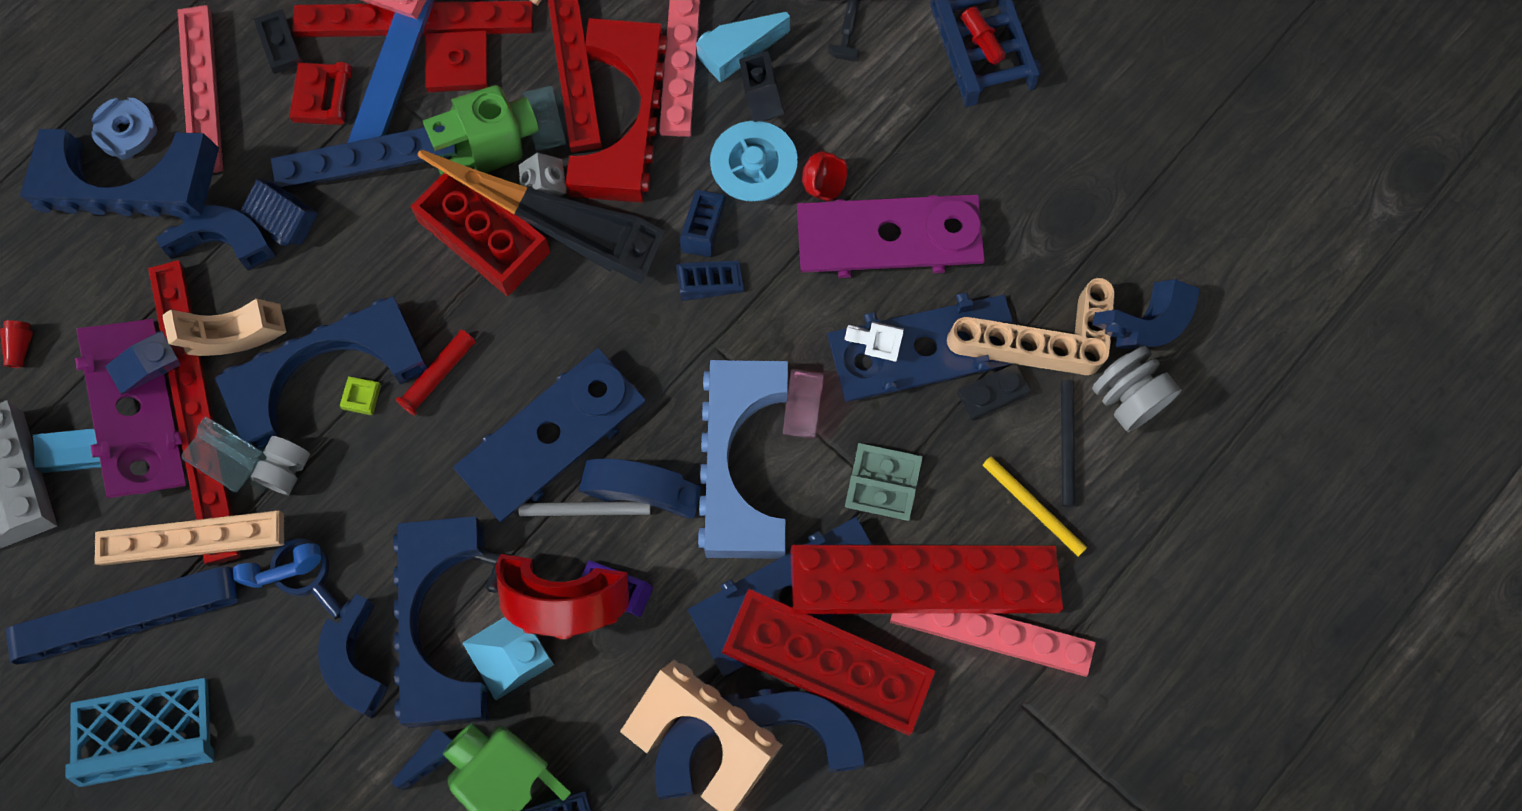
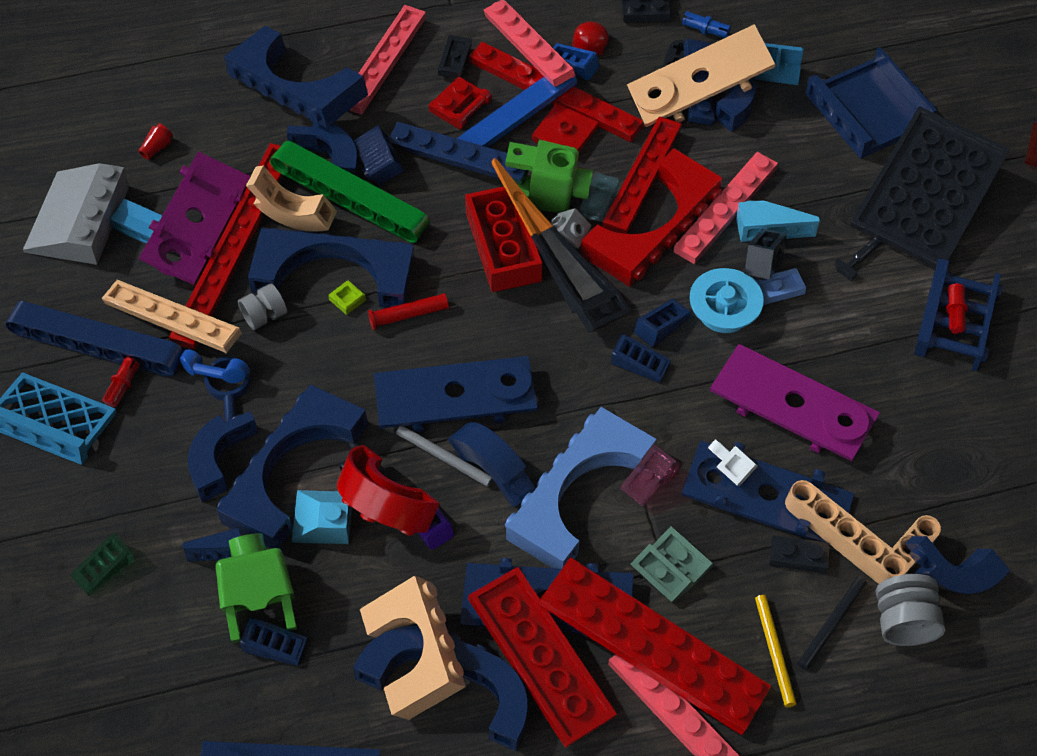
camera: 30 degrees right, 15 degrees down
medium blue plate [91,97,158,160] -> none
dark blue slope [105,331,181,395] -> none
clear light blue panel [182,416,262,492] -> none
red hair [802,151,848,201] -> none
none -> red axle [102,357,140,408]
none -> green beam [270,141,430,243]
none -> medium blue plate [754,268,806,305]

